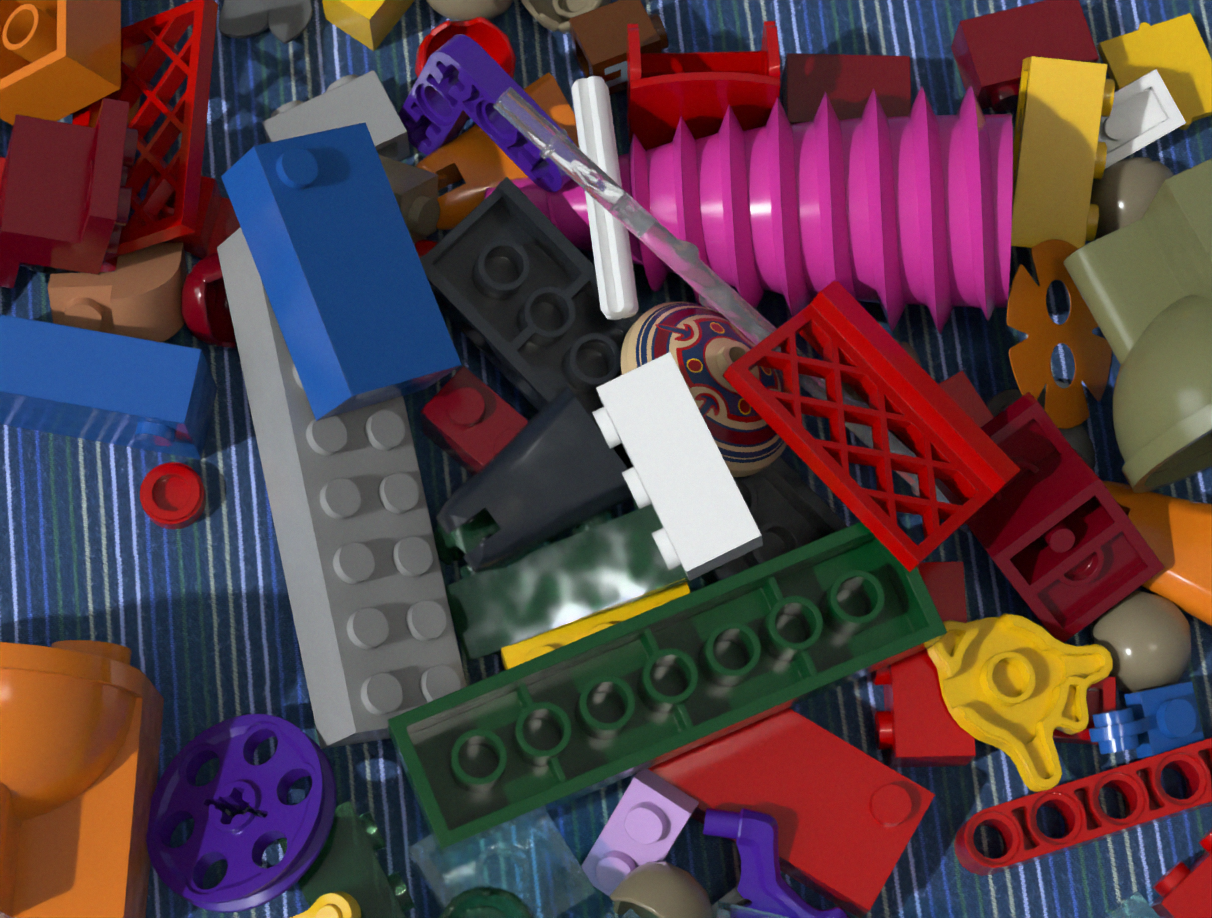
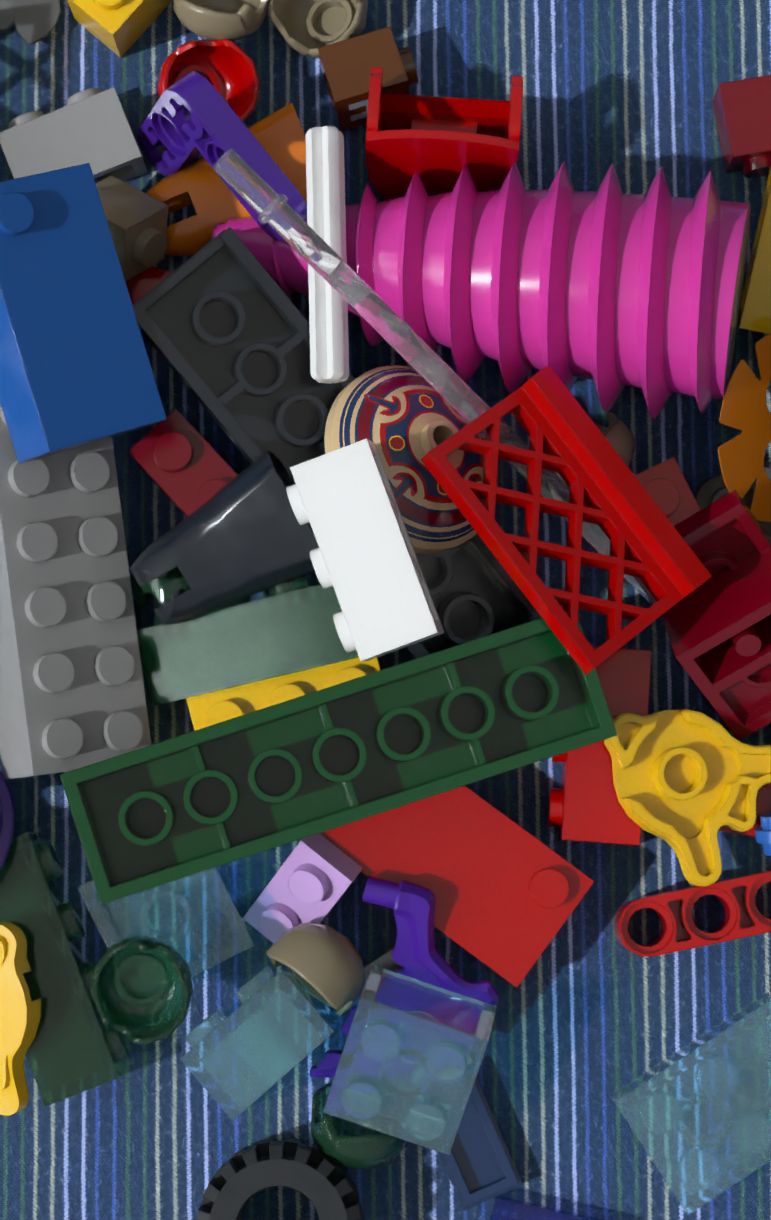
camera: 15 degrees right, 10 degrees up
dark red brick [782,53,911,125] -> none

